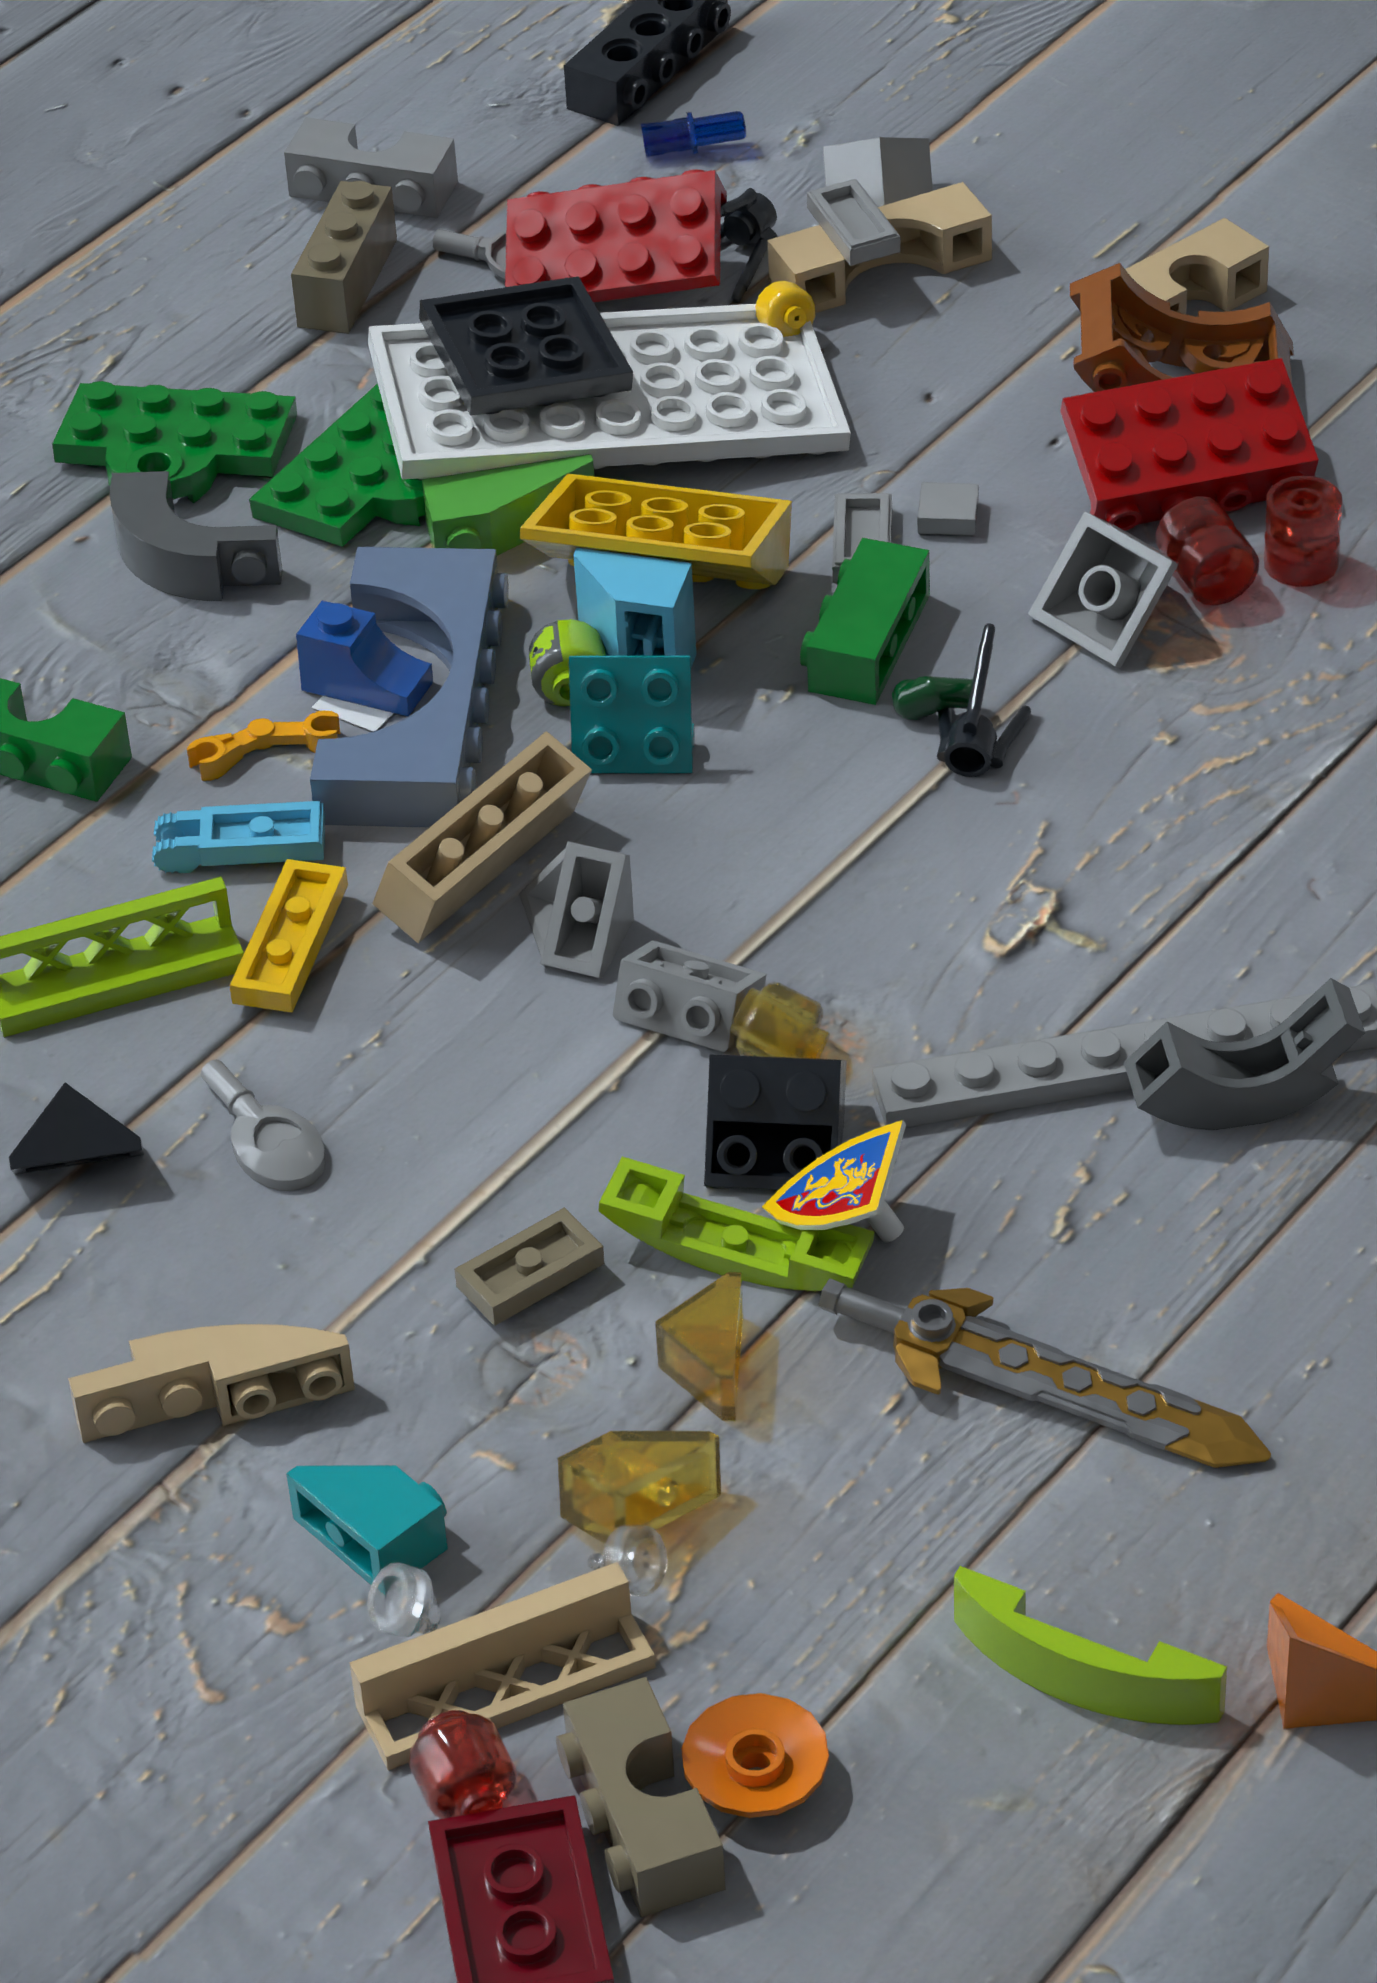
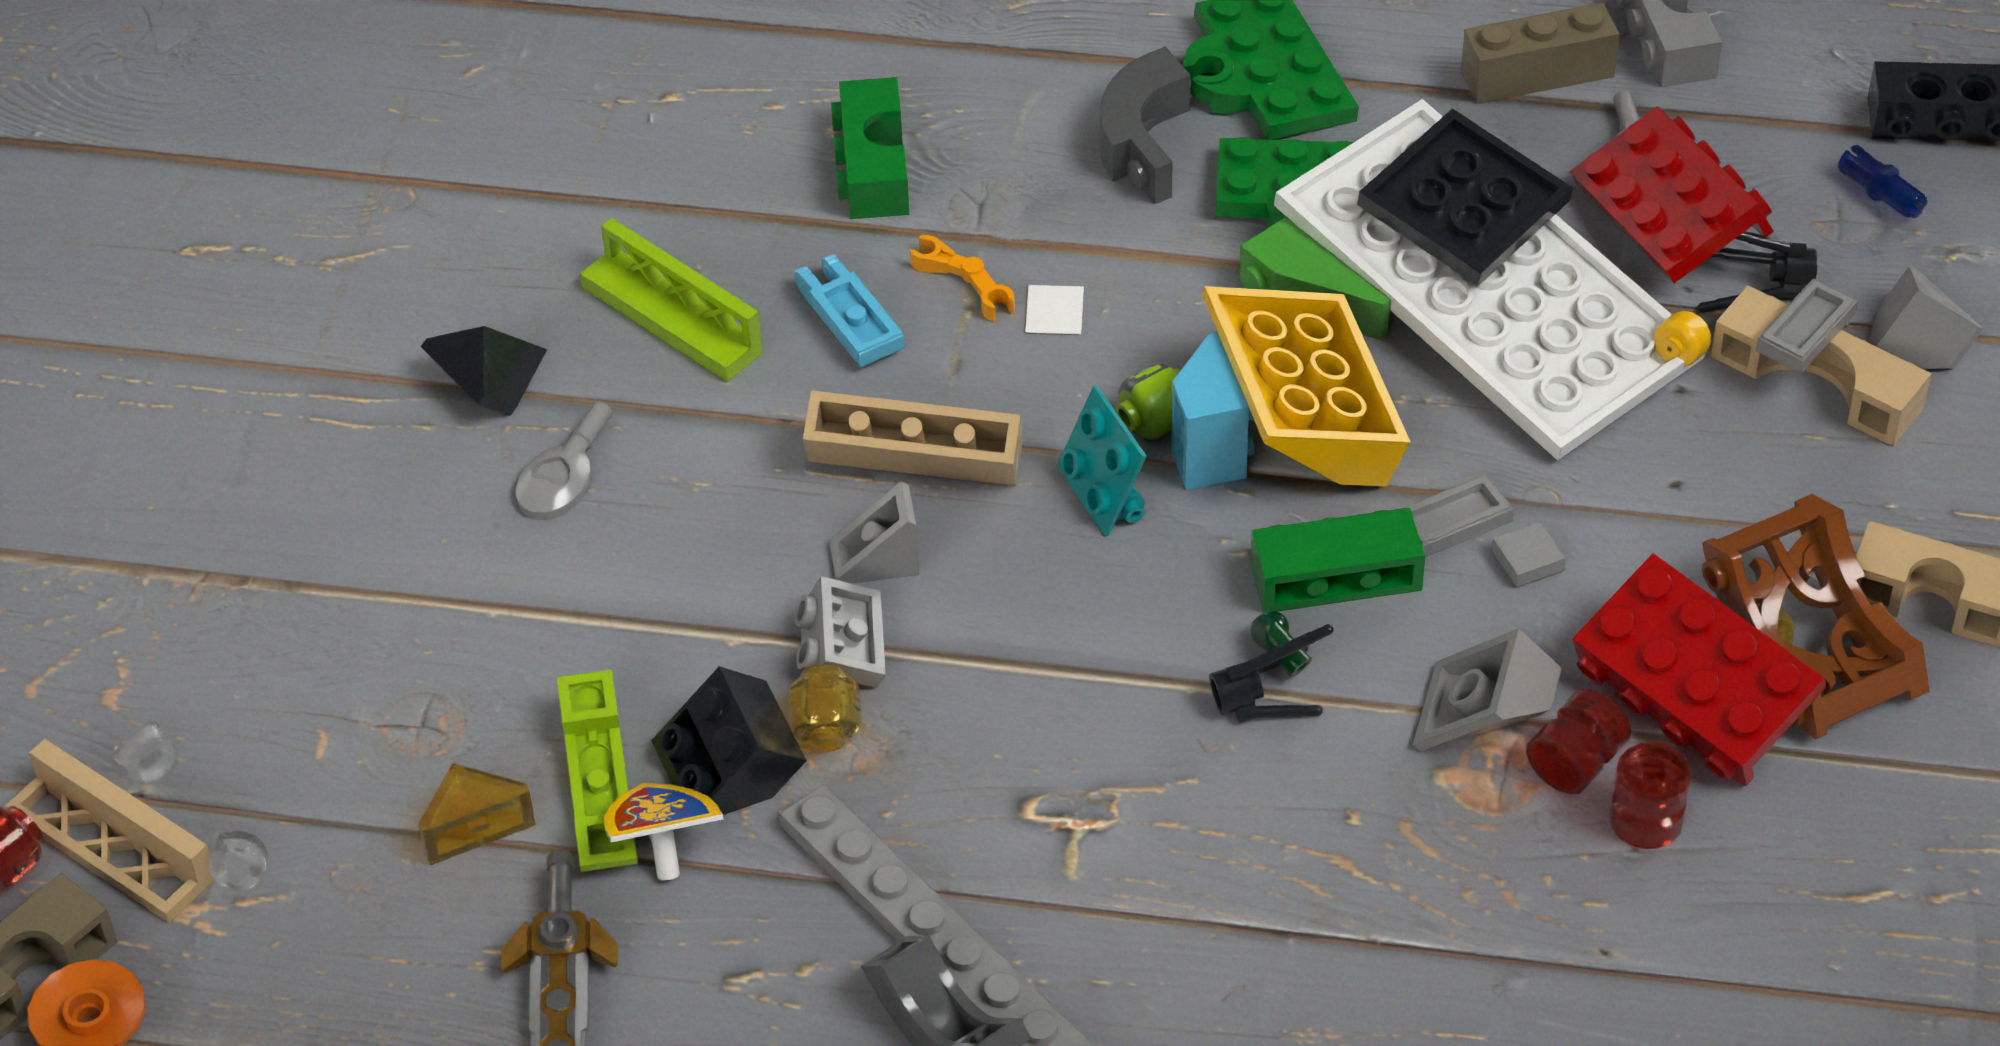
camera: 60 degrees right, 5 degrees up
tan slope [68,1324,355,1443] -> none
yellow plate [229,859,348,1013] -> none
teal slope [286,1465,448,1596] -> none
blue arch [296,600,433,717] -> none
sand blue arch [310,547,509,828] -> none
dark tan plate [454,1207,605,1326] -> none
clear yellow slope [557,1431,721,1551] -> none

